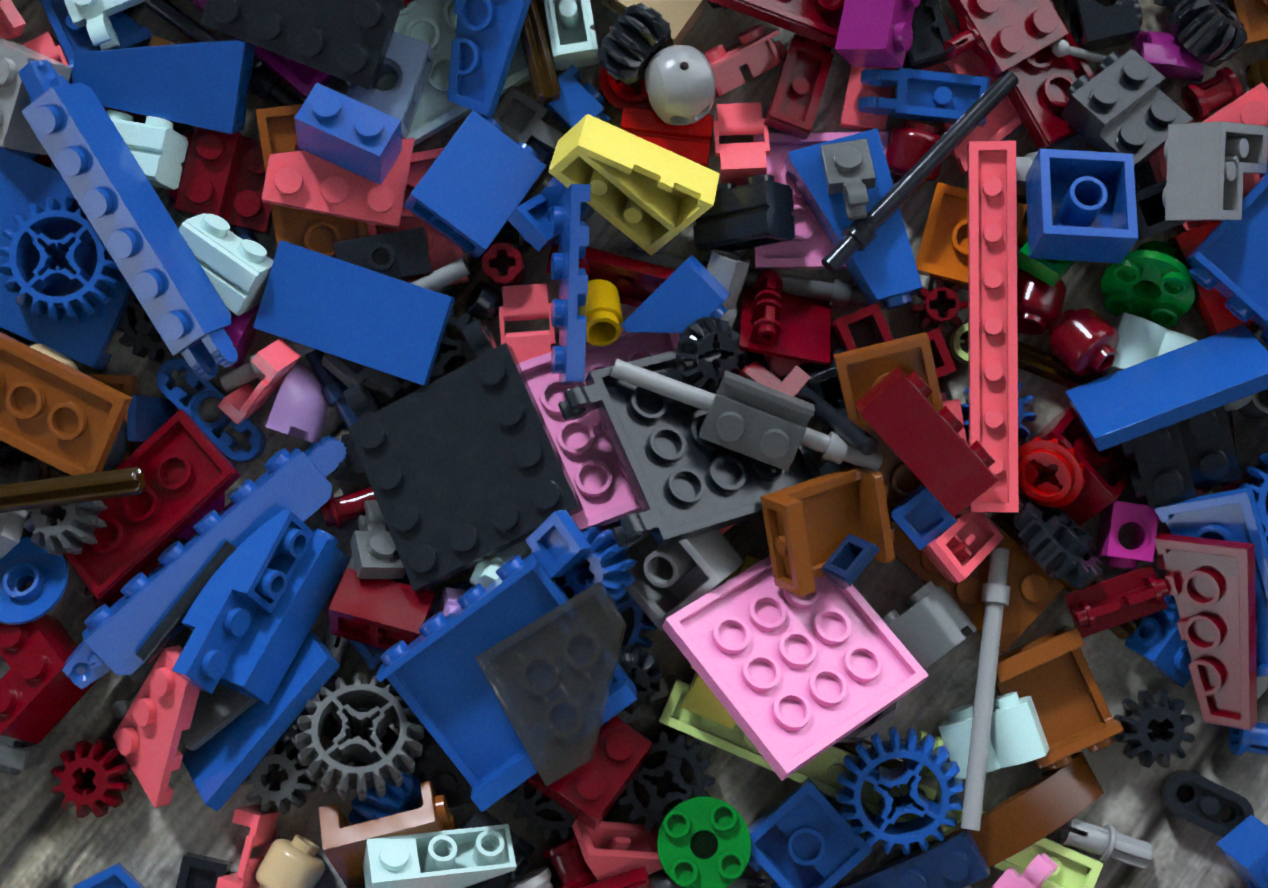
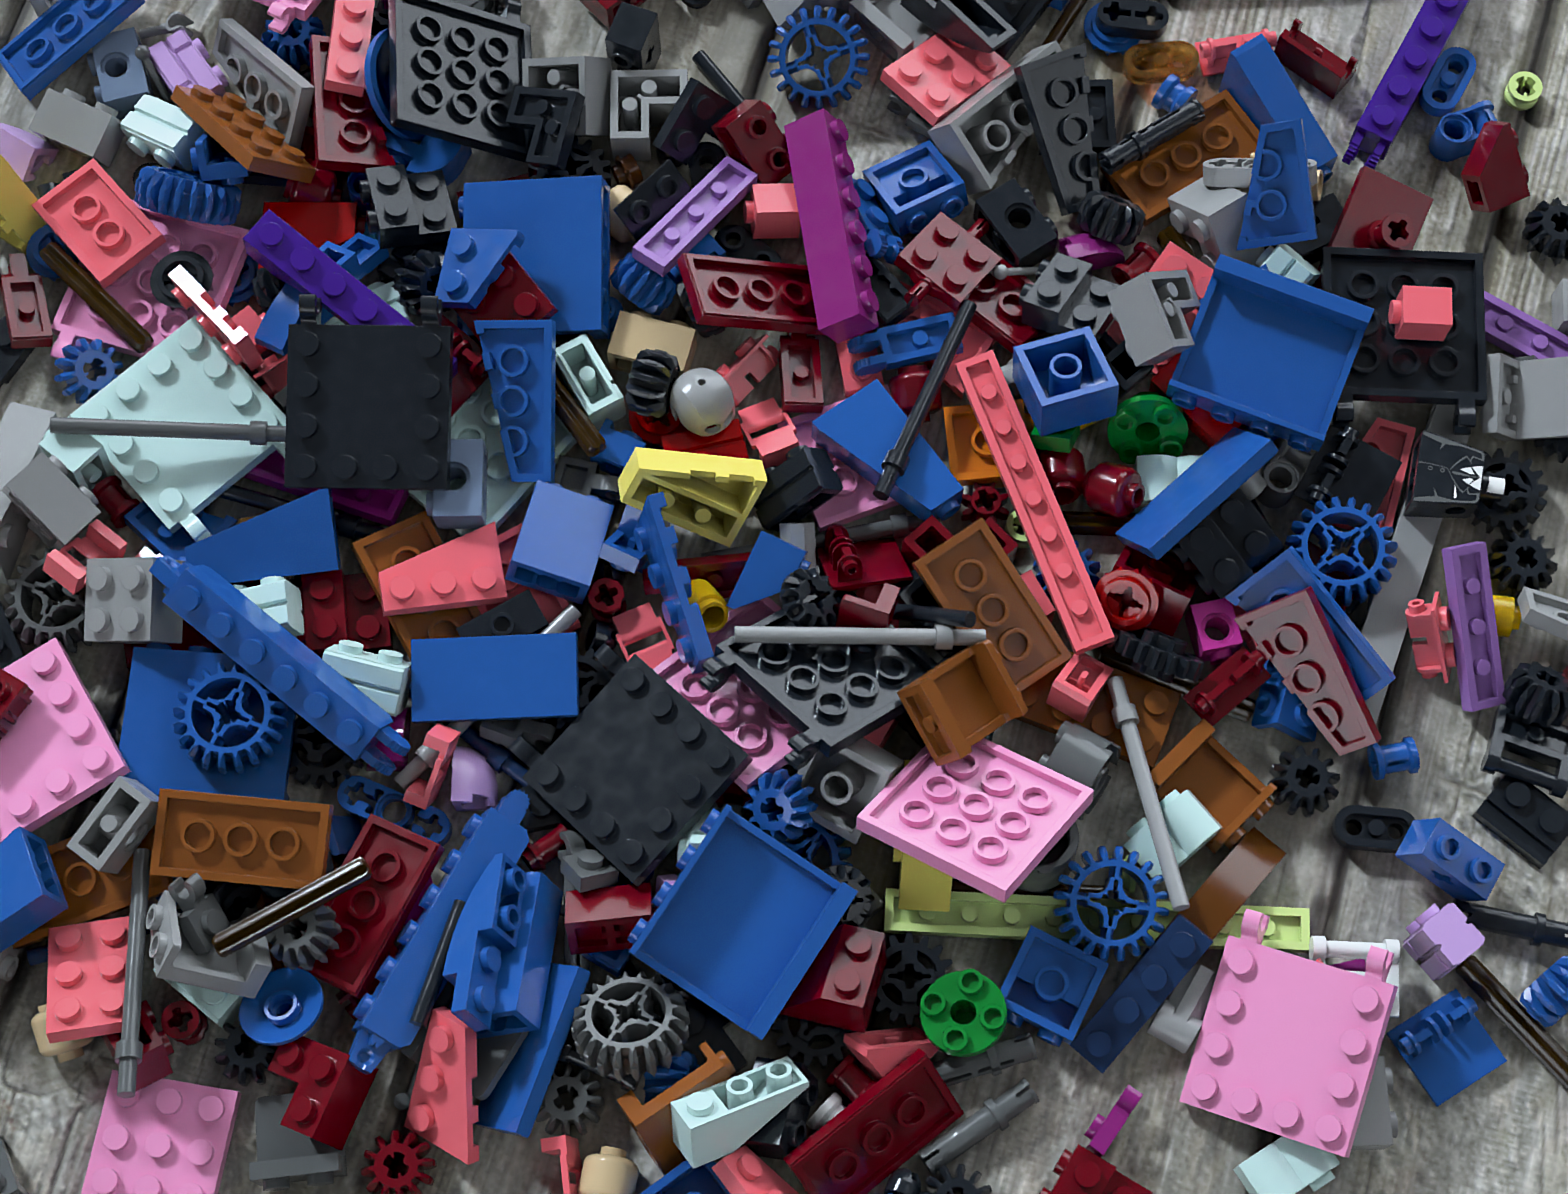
camera: 30 degrees left, 15 degrees down
blue brick [294,83,402,185] -> none
clear smoke plate [475,582,626,786] -> none
blue plate [525,510,592,579] -> none
dark grey plate [699,370,815,471] -> none
dark grey plate [820,139,876,221] -> none
dark blue slope [821,534,880,590] -> none
dark red brick [855,366,998,518] -> none
blue plate [889,484,957,550] -> none
light grey axle [1058,818,1153,869] -> none

